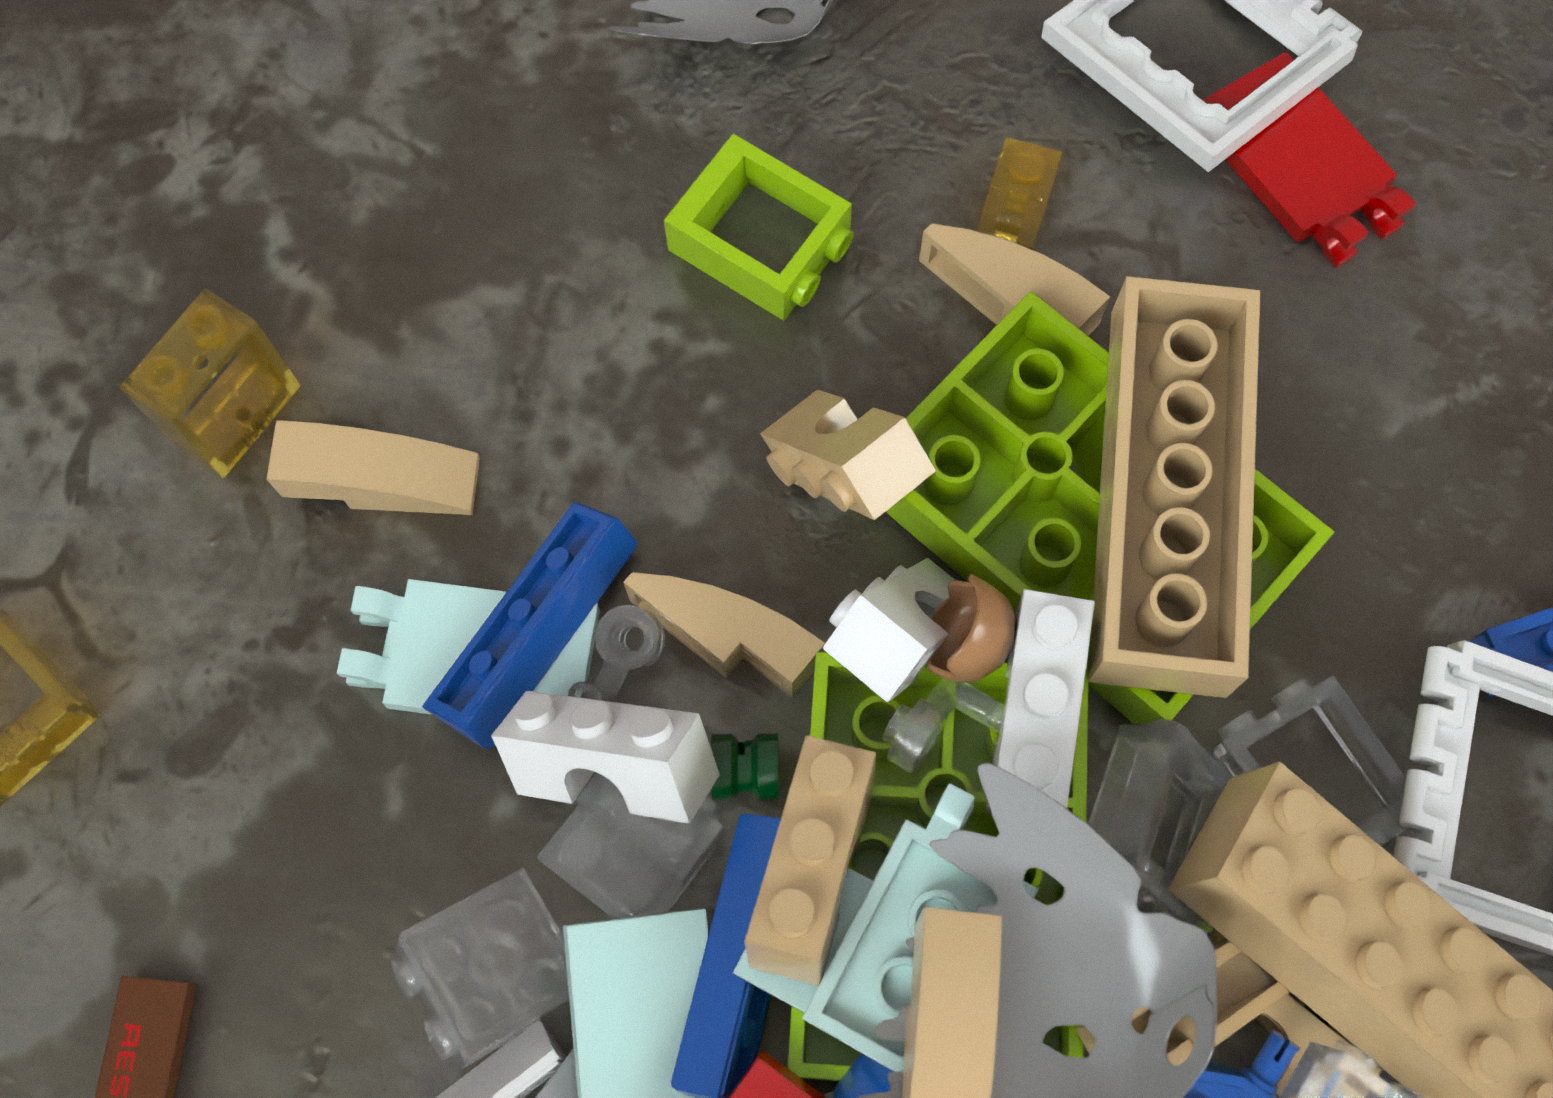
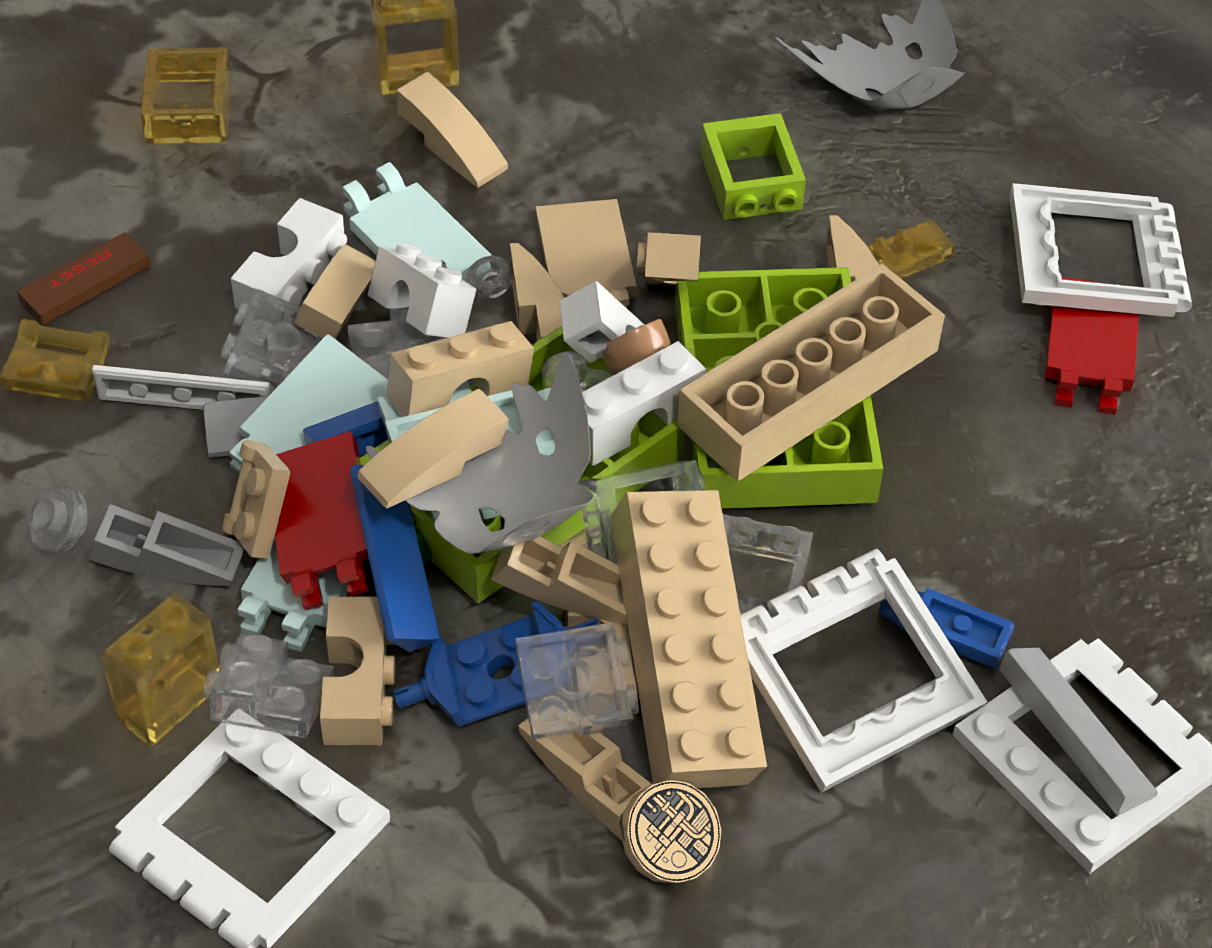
camera: 40 degrees right, 20 degrees down
blue slope [422,501,637,750] -> none
none -> white arch [231,198,347,326]
none -> tan slope [294,244,376,340]
none -> tan tile [536,199,637,308]

